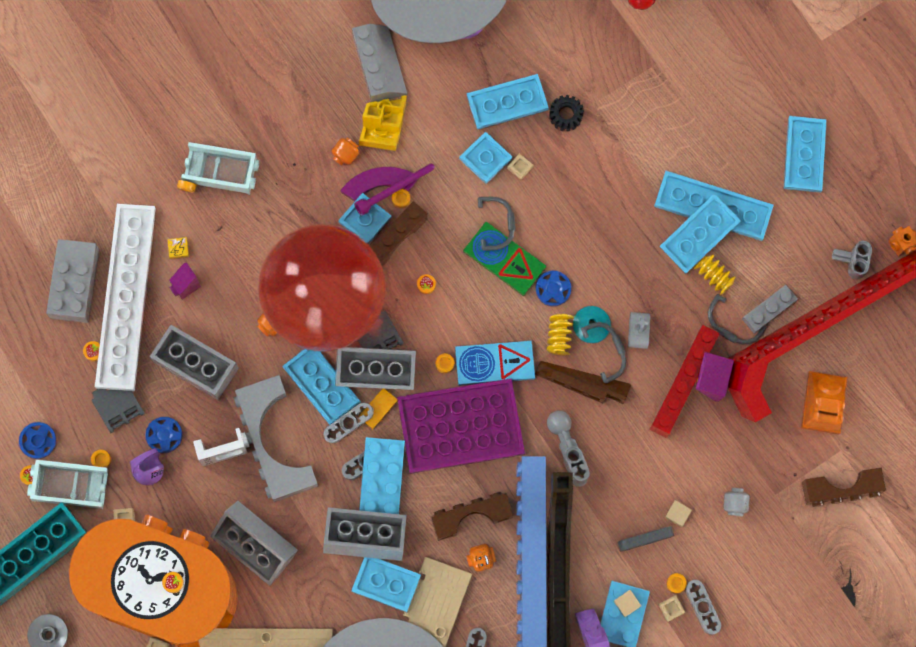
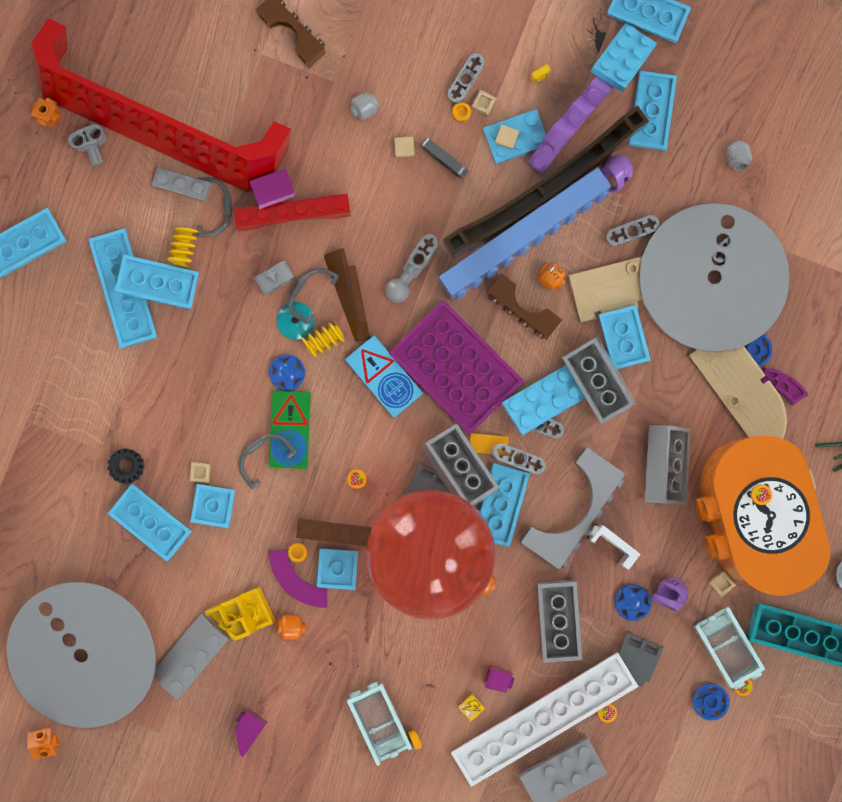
camera: 115 degrees left, 10 degrees up
light orange tile [91,450,111,468] -> none
magenta piece [354,163,435,216] -> none
light orange tile [435,353,455,374] -> none
orange piece [801,371,848,435] -> none
none -> magenta slope [235,709,268,757]

